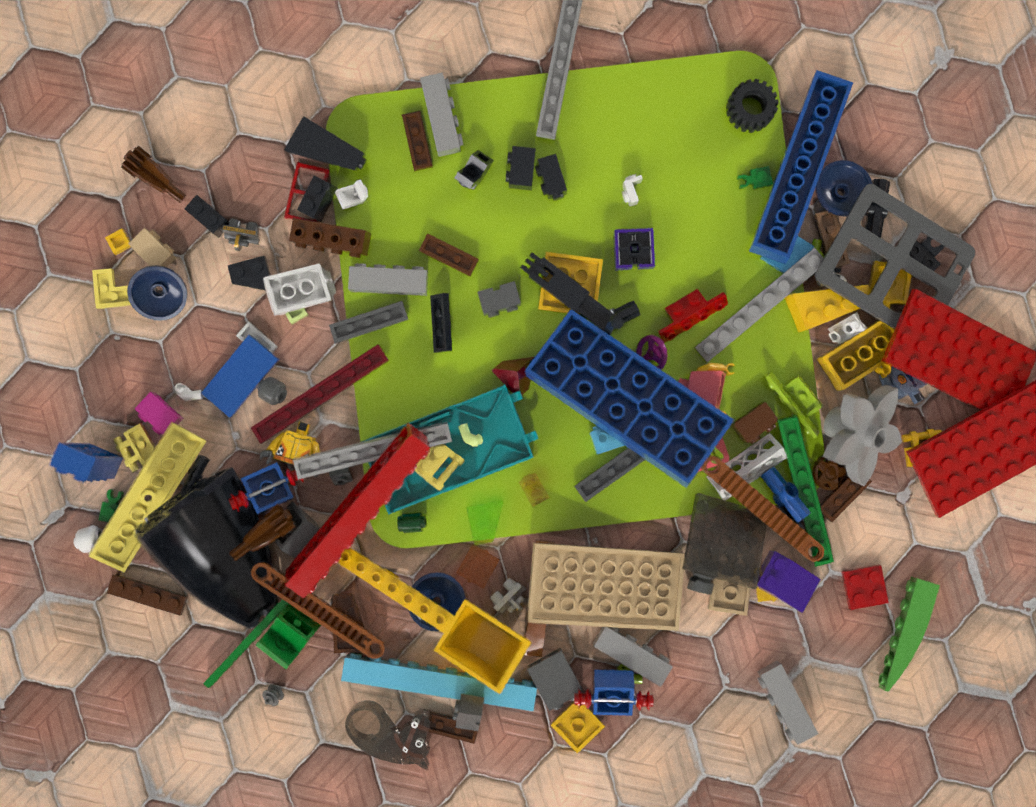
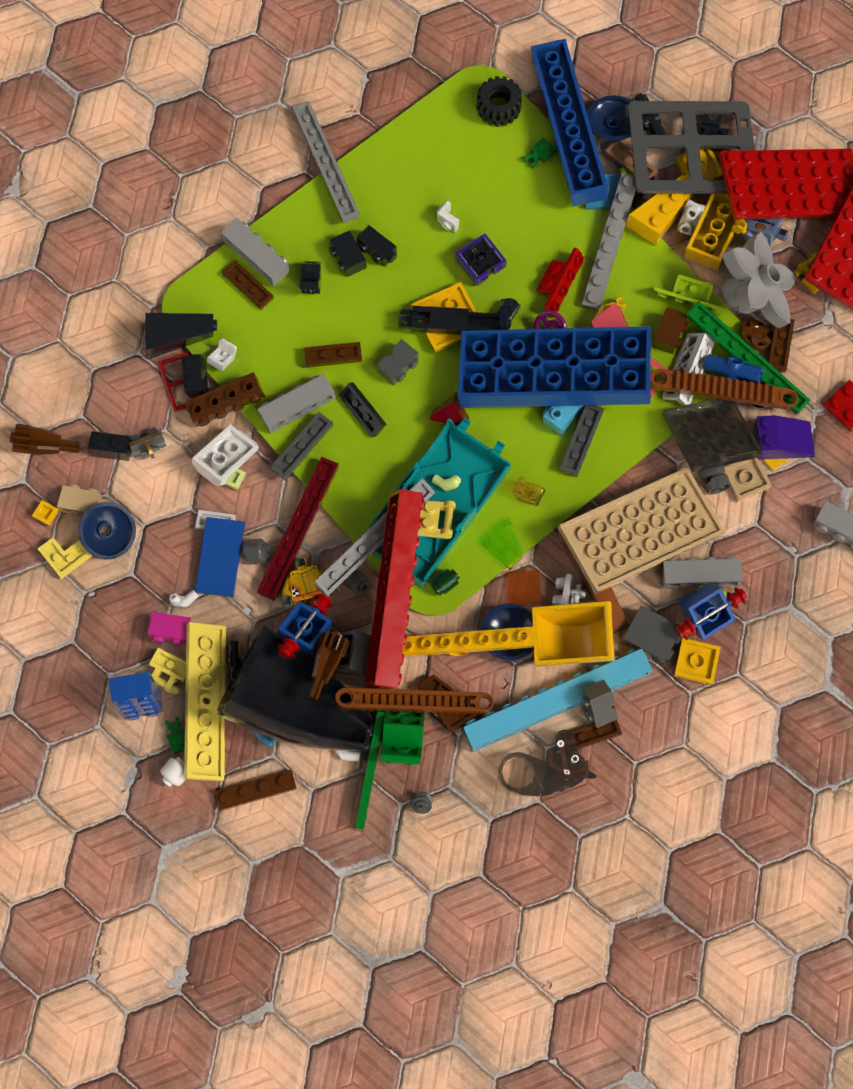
camera: 35 degrees left, 15 degrees down
black wing [227,256,271,291] -> none

